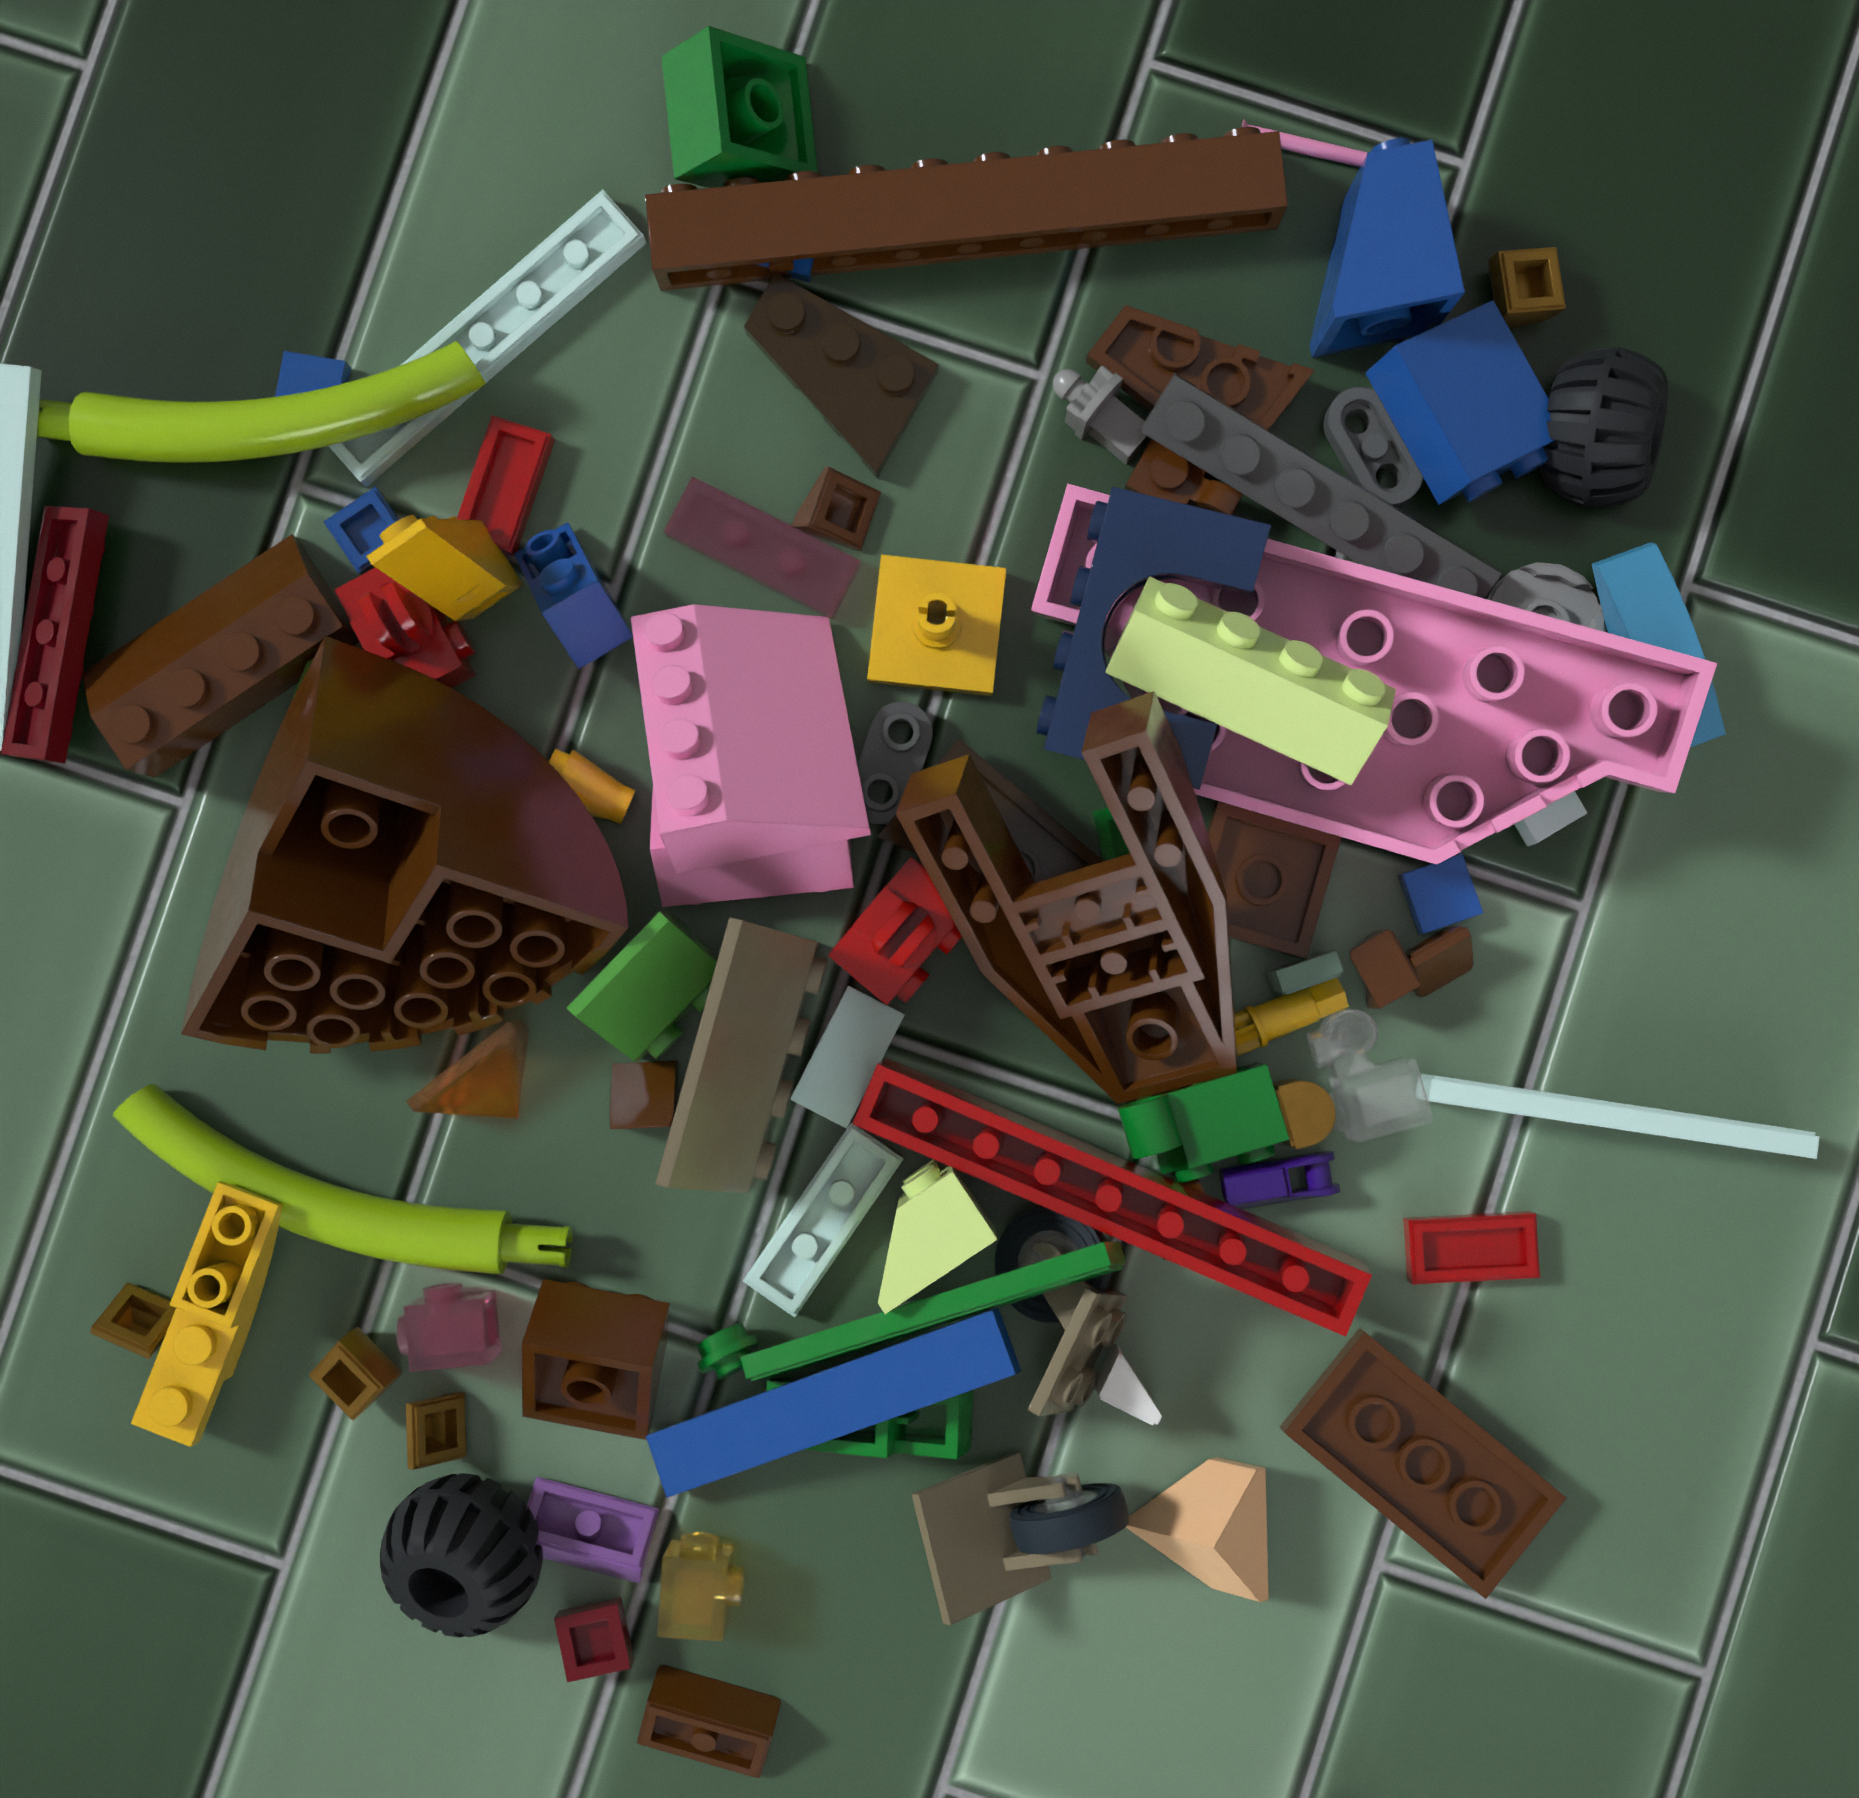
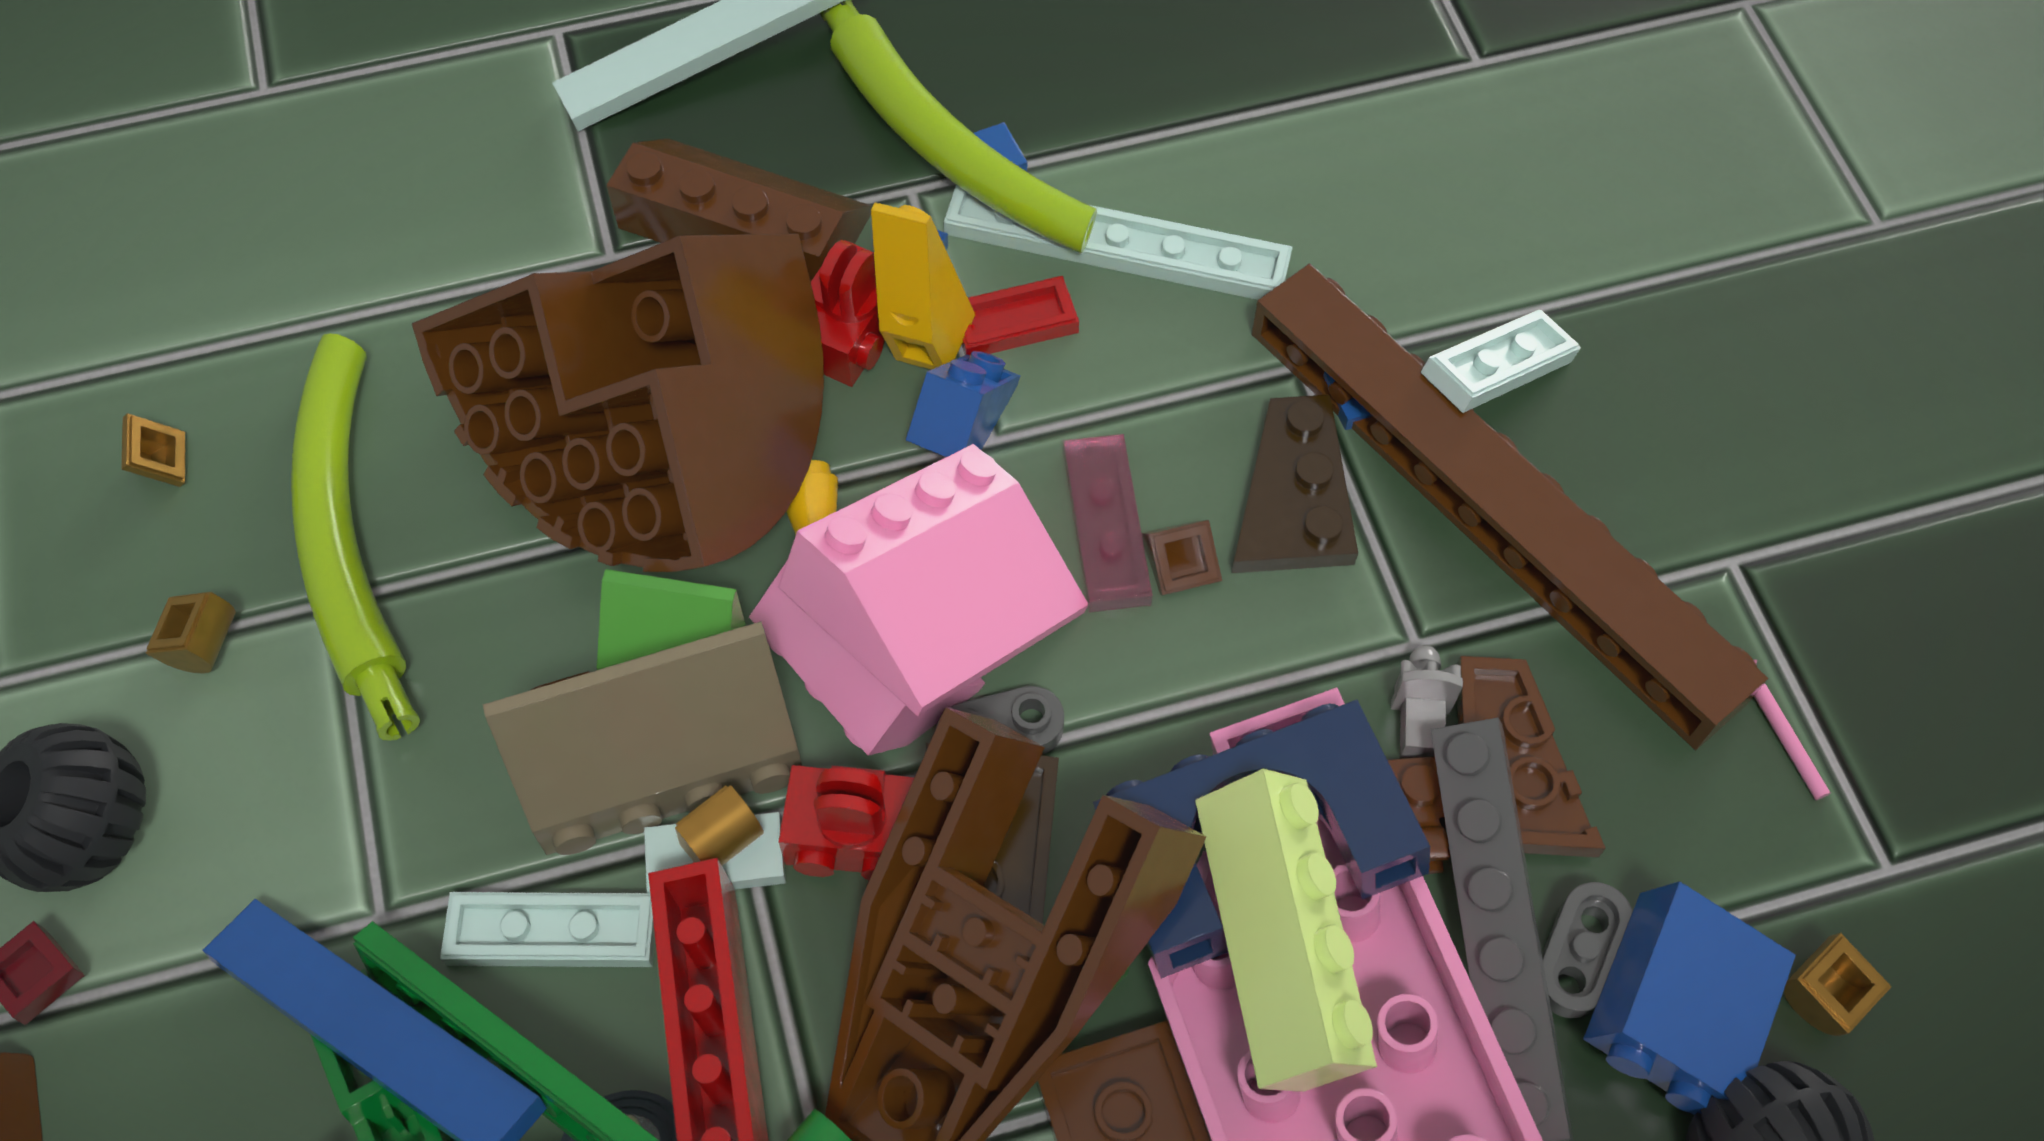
camera: 50 degrees right, 25 degrees down
dark red plate [1,506,109,764] -> none
yellow slope [131,1181,283,1447] -> none
clear pink brick [397,1282,501,1372] -> none
clear orange slope [406,1020,529,1119] -> none
pearl gold slope [406,1392,467,1470] -> none
reddish brown slope [522,1279,670,1440] -> none
medium lavender slope [525,1476,660,1583] -> none
clear yellow brick [657,1532,744,1641] -> none
green slope [661,26,818,188] -> none
green plate [696,1323,759,1379] -> none
yellow tile [867,554,1006,696] -> none
yellowish green slope [878,1160,997,1314] -> none
blue slope [1309,138,1465,358] -> none
none -> pearl gold brick [675,785,764,866]
none -> light aqua tile [1421,310,1581,413]

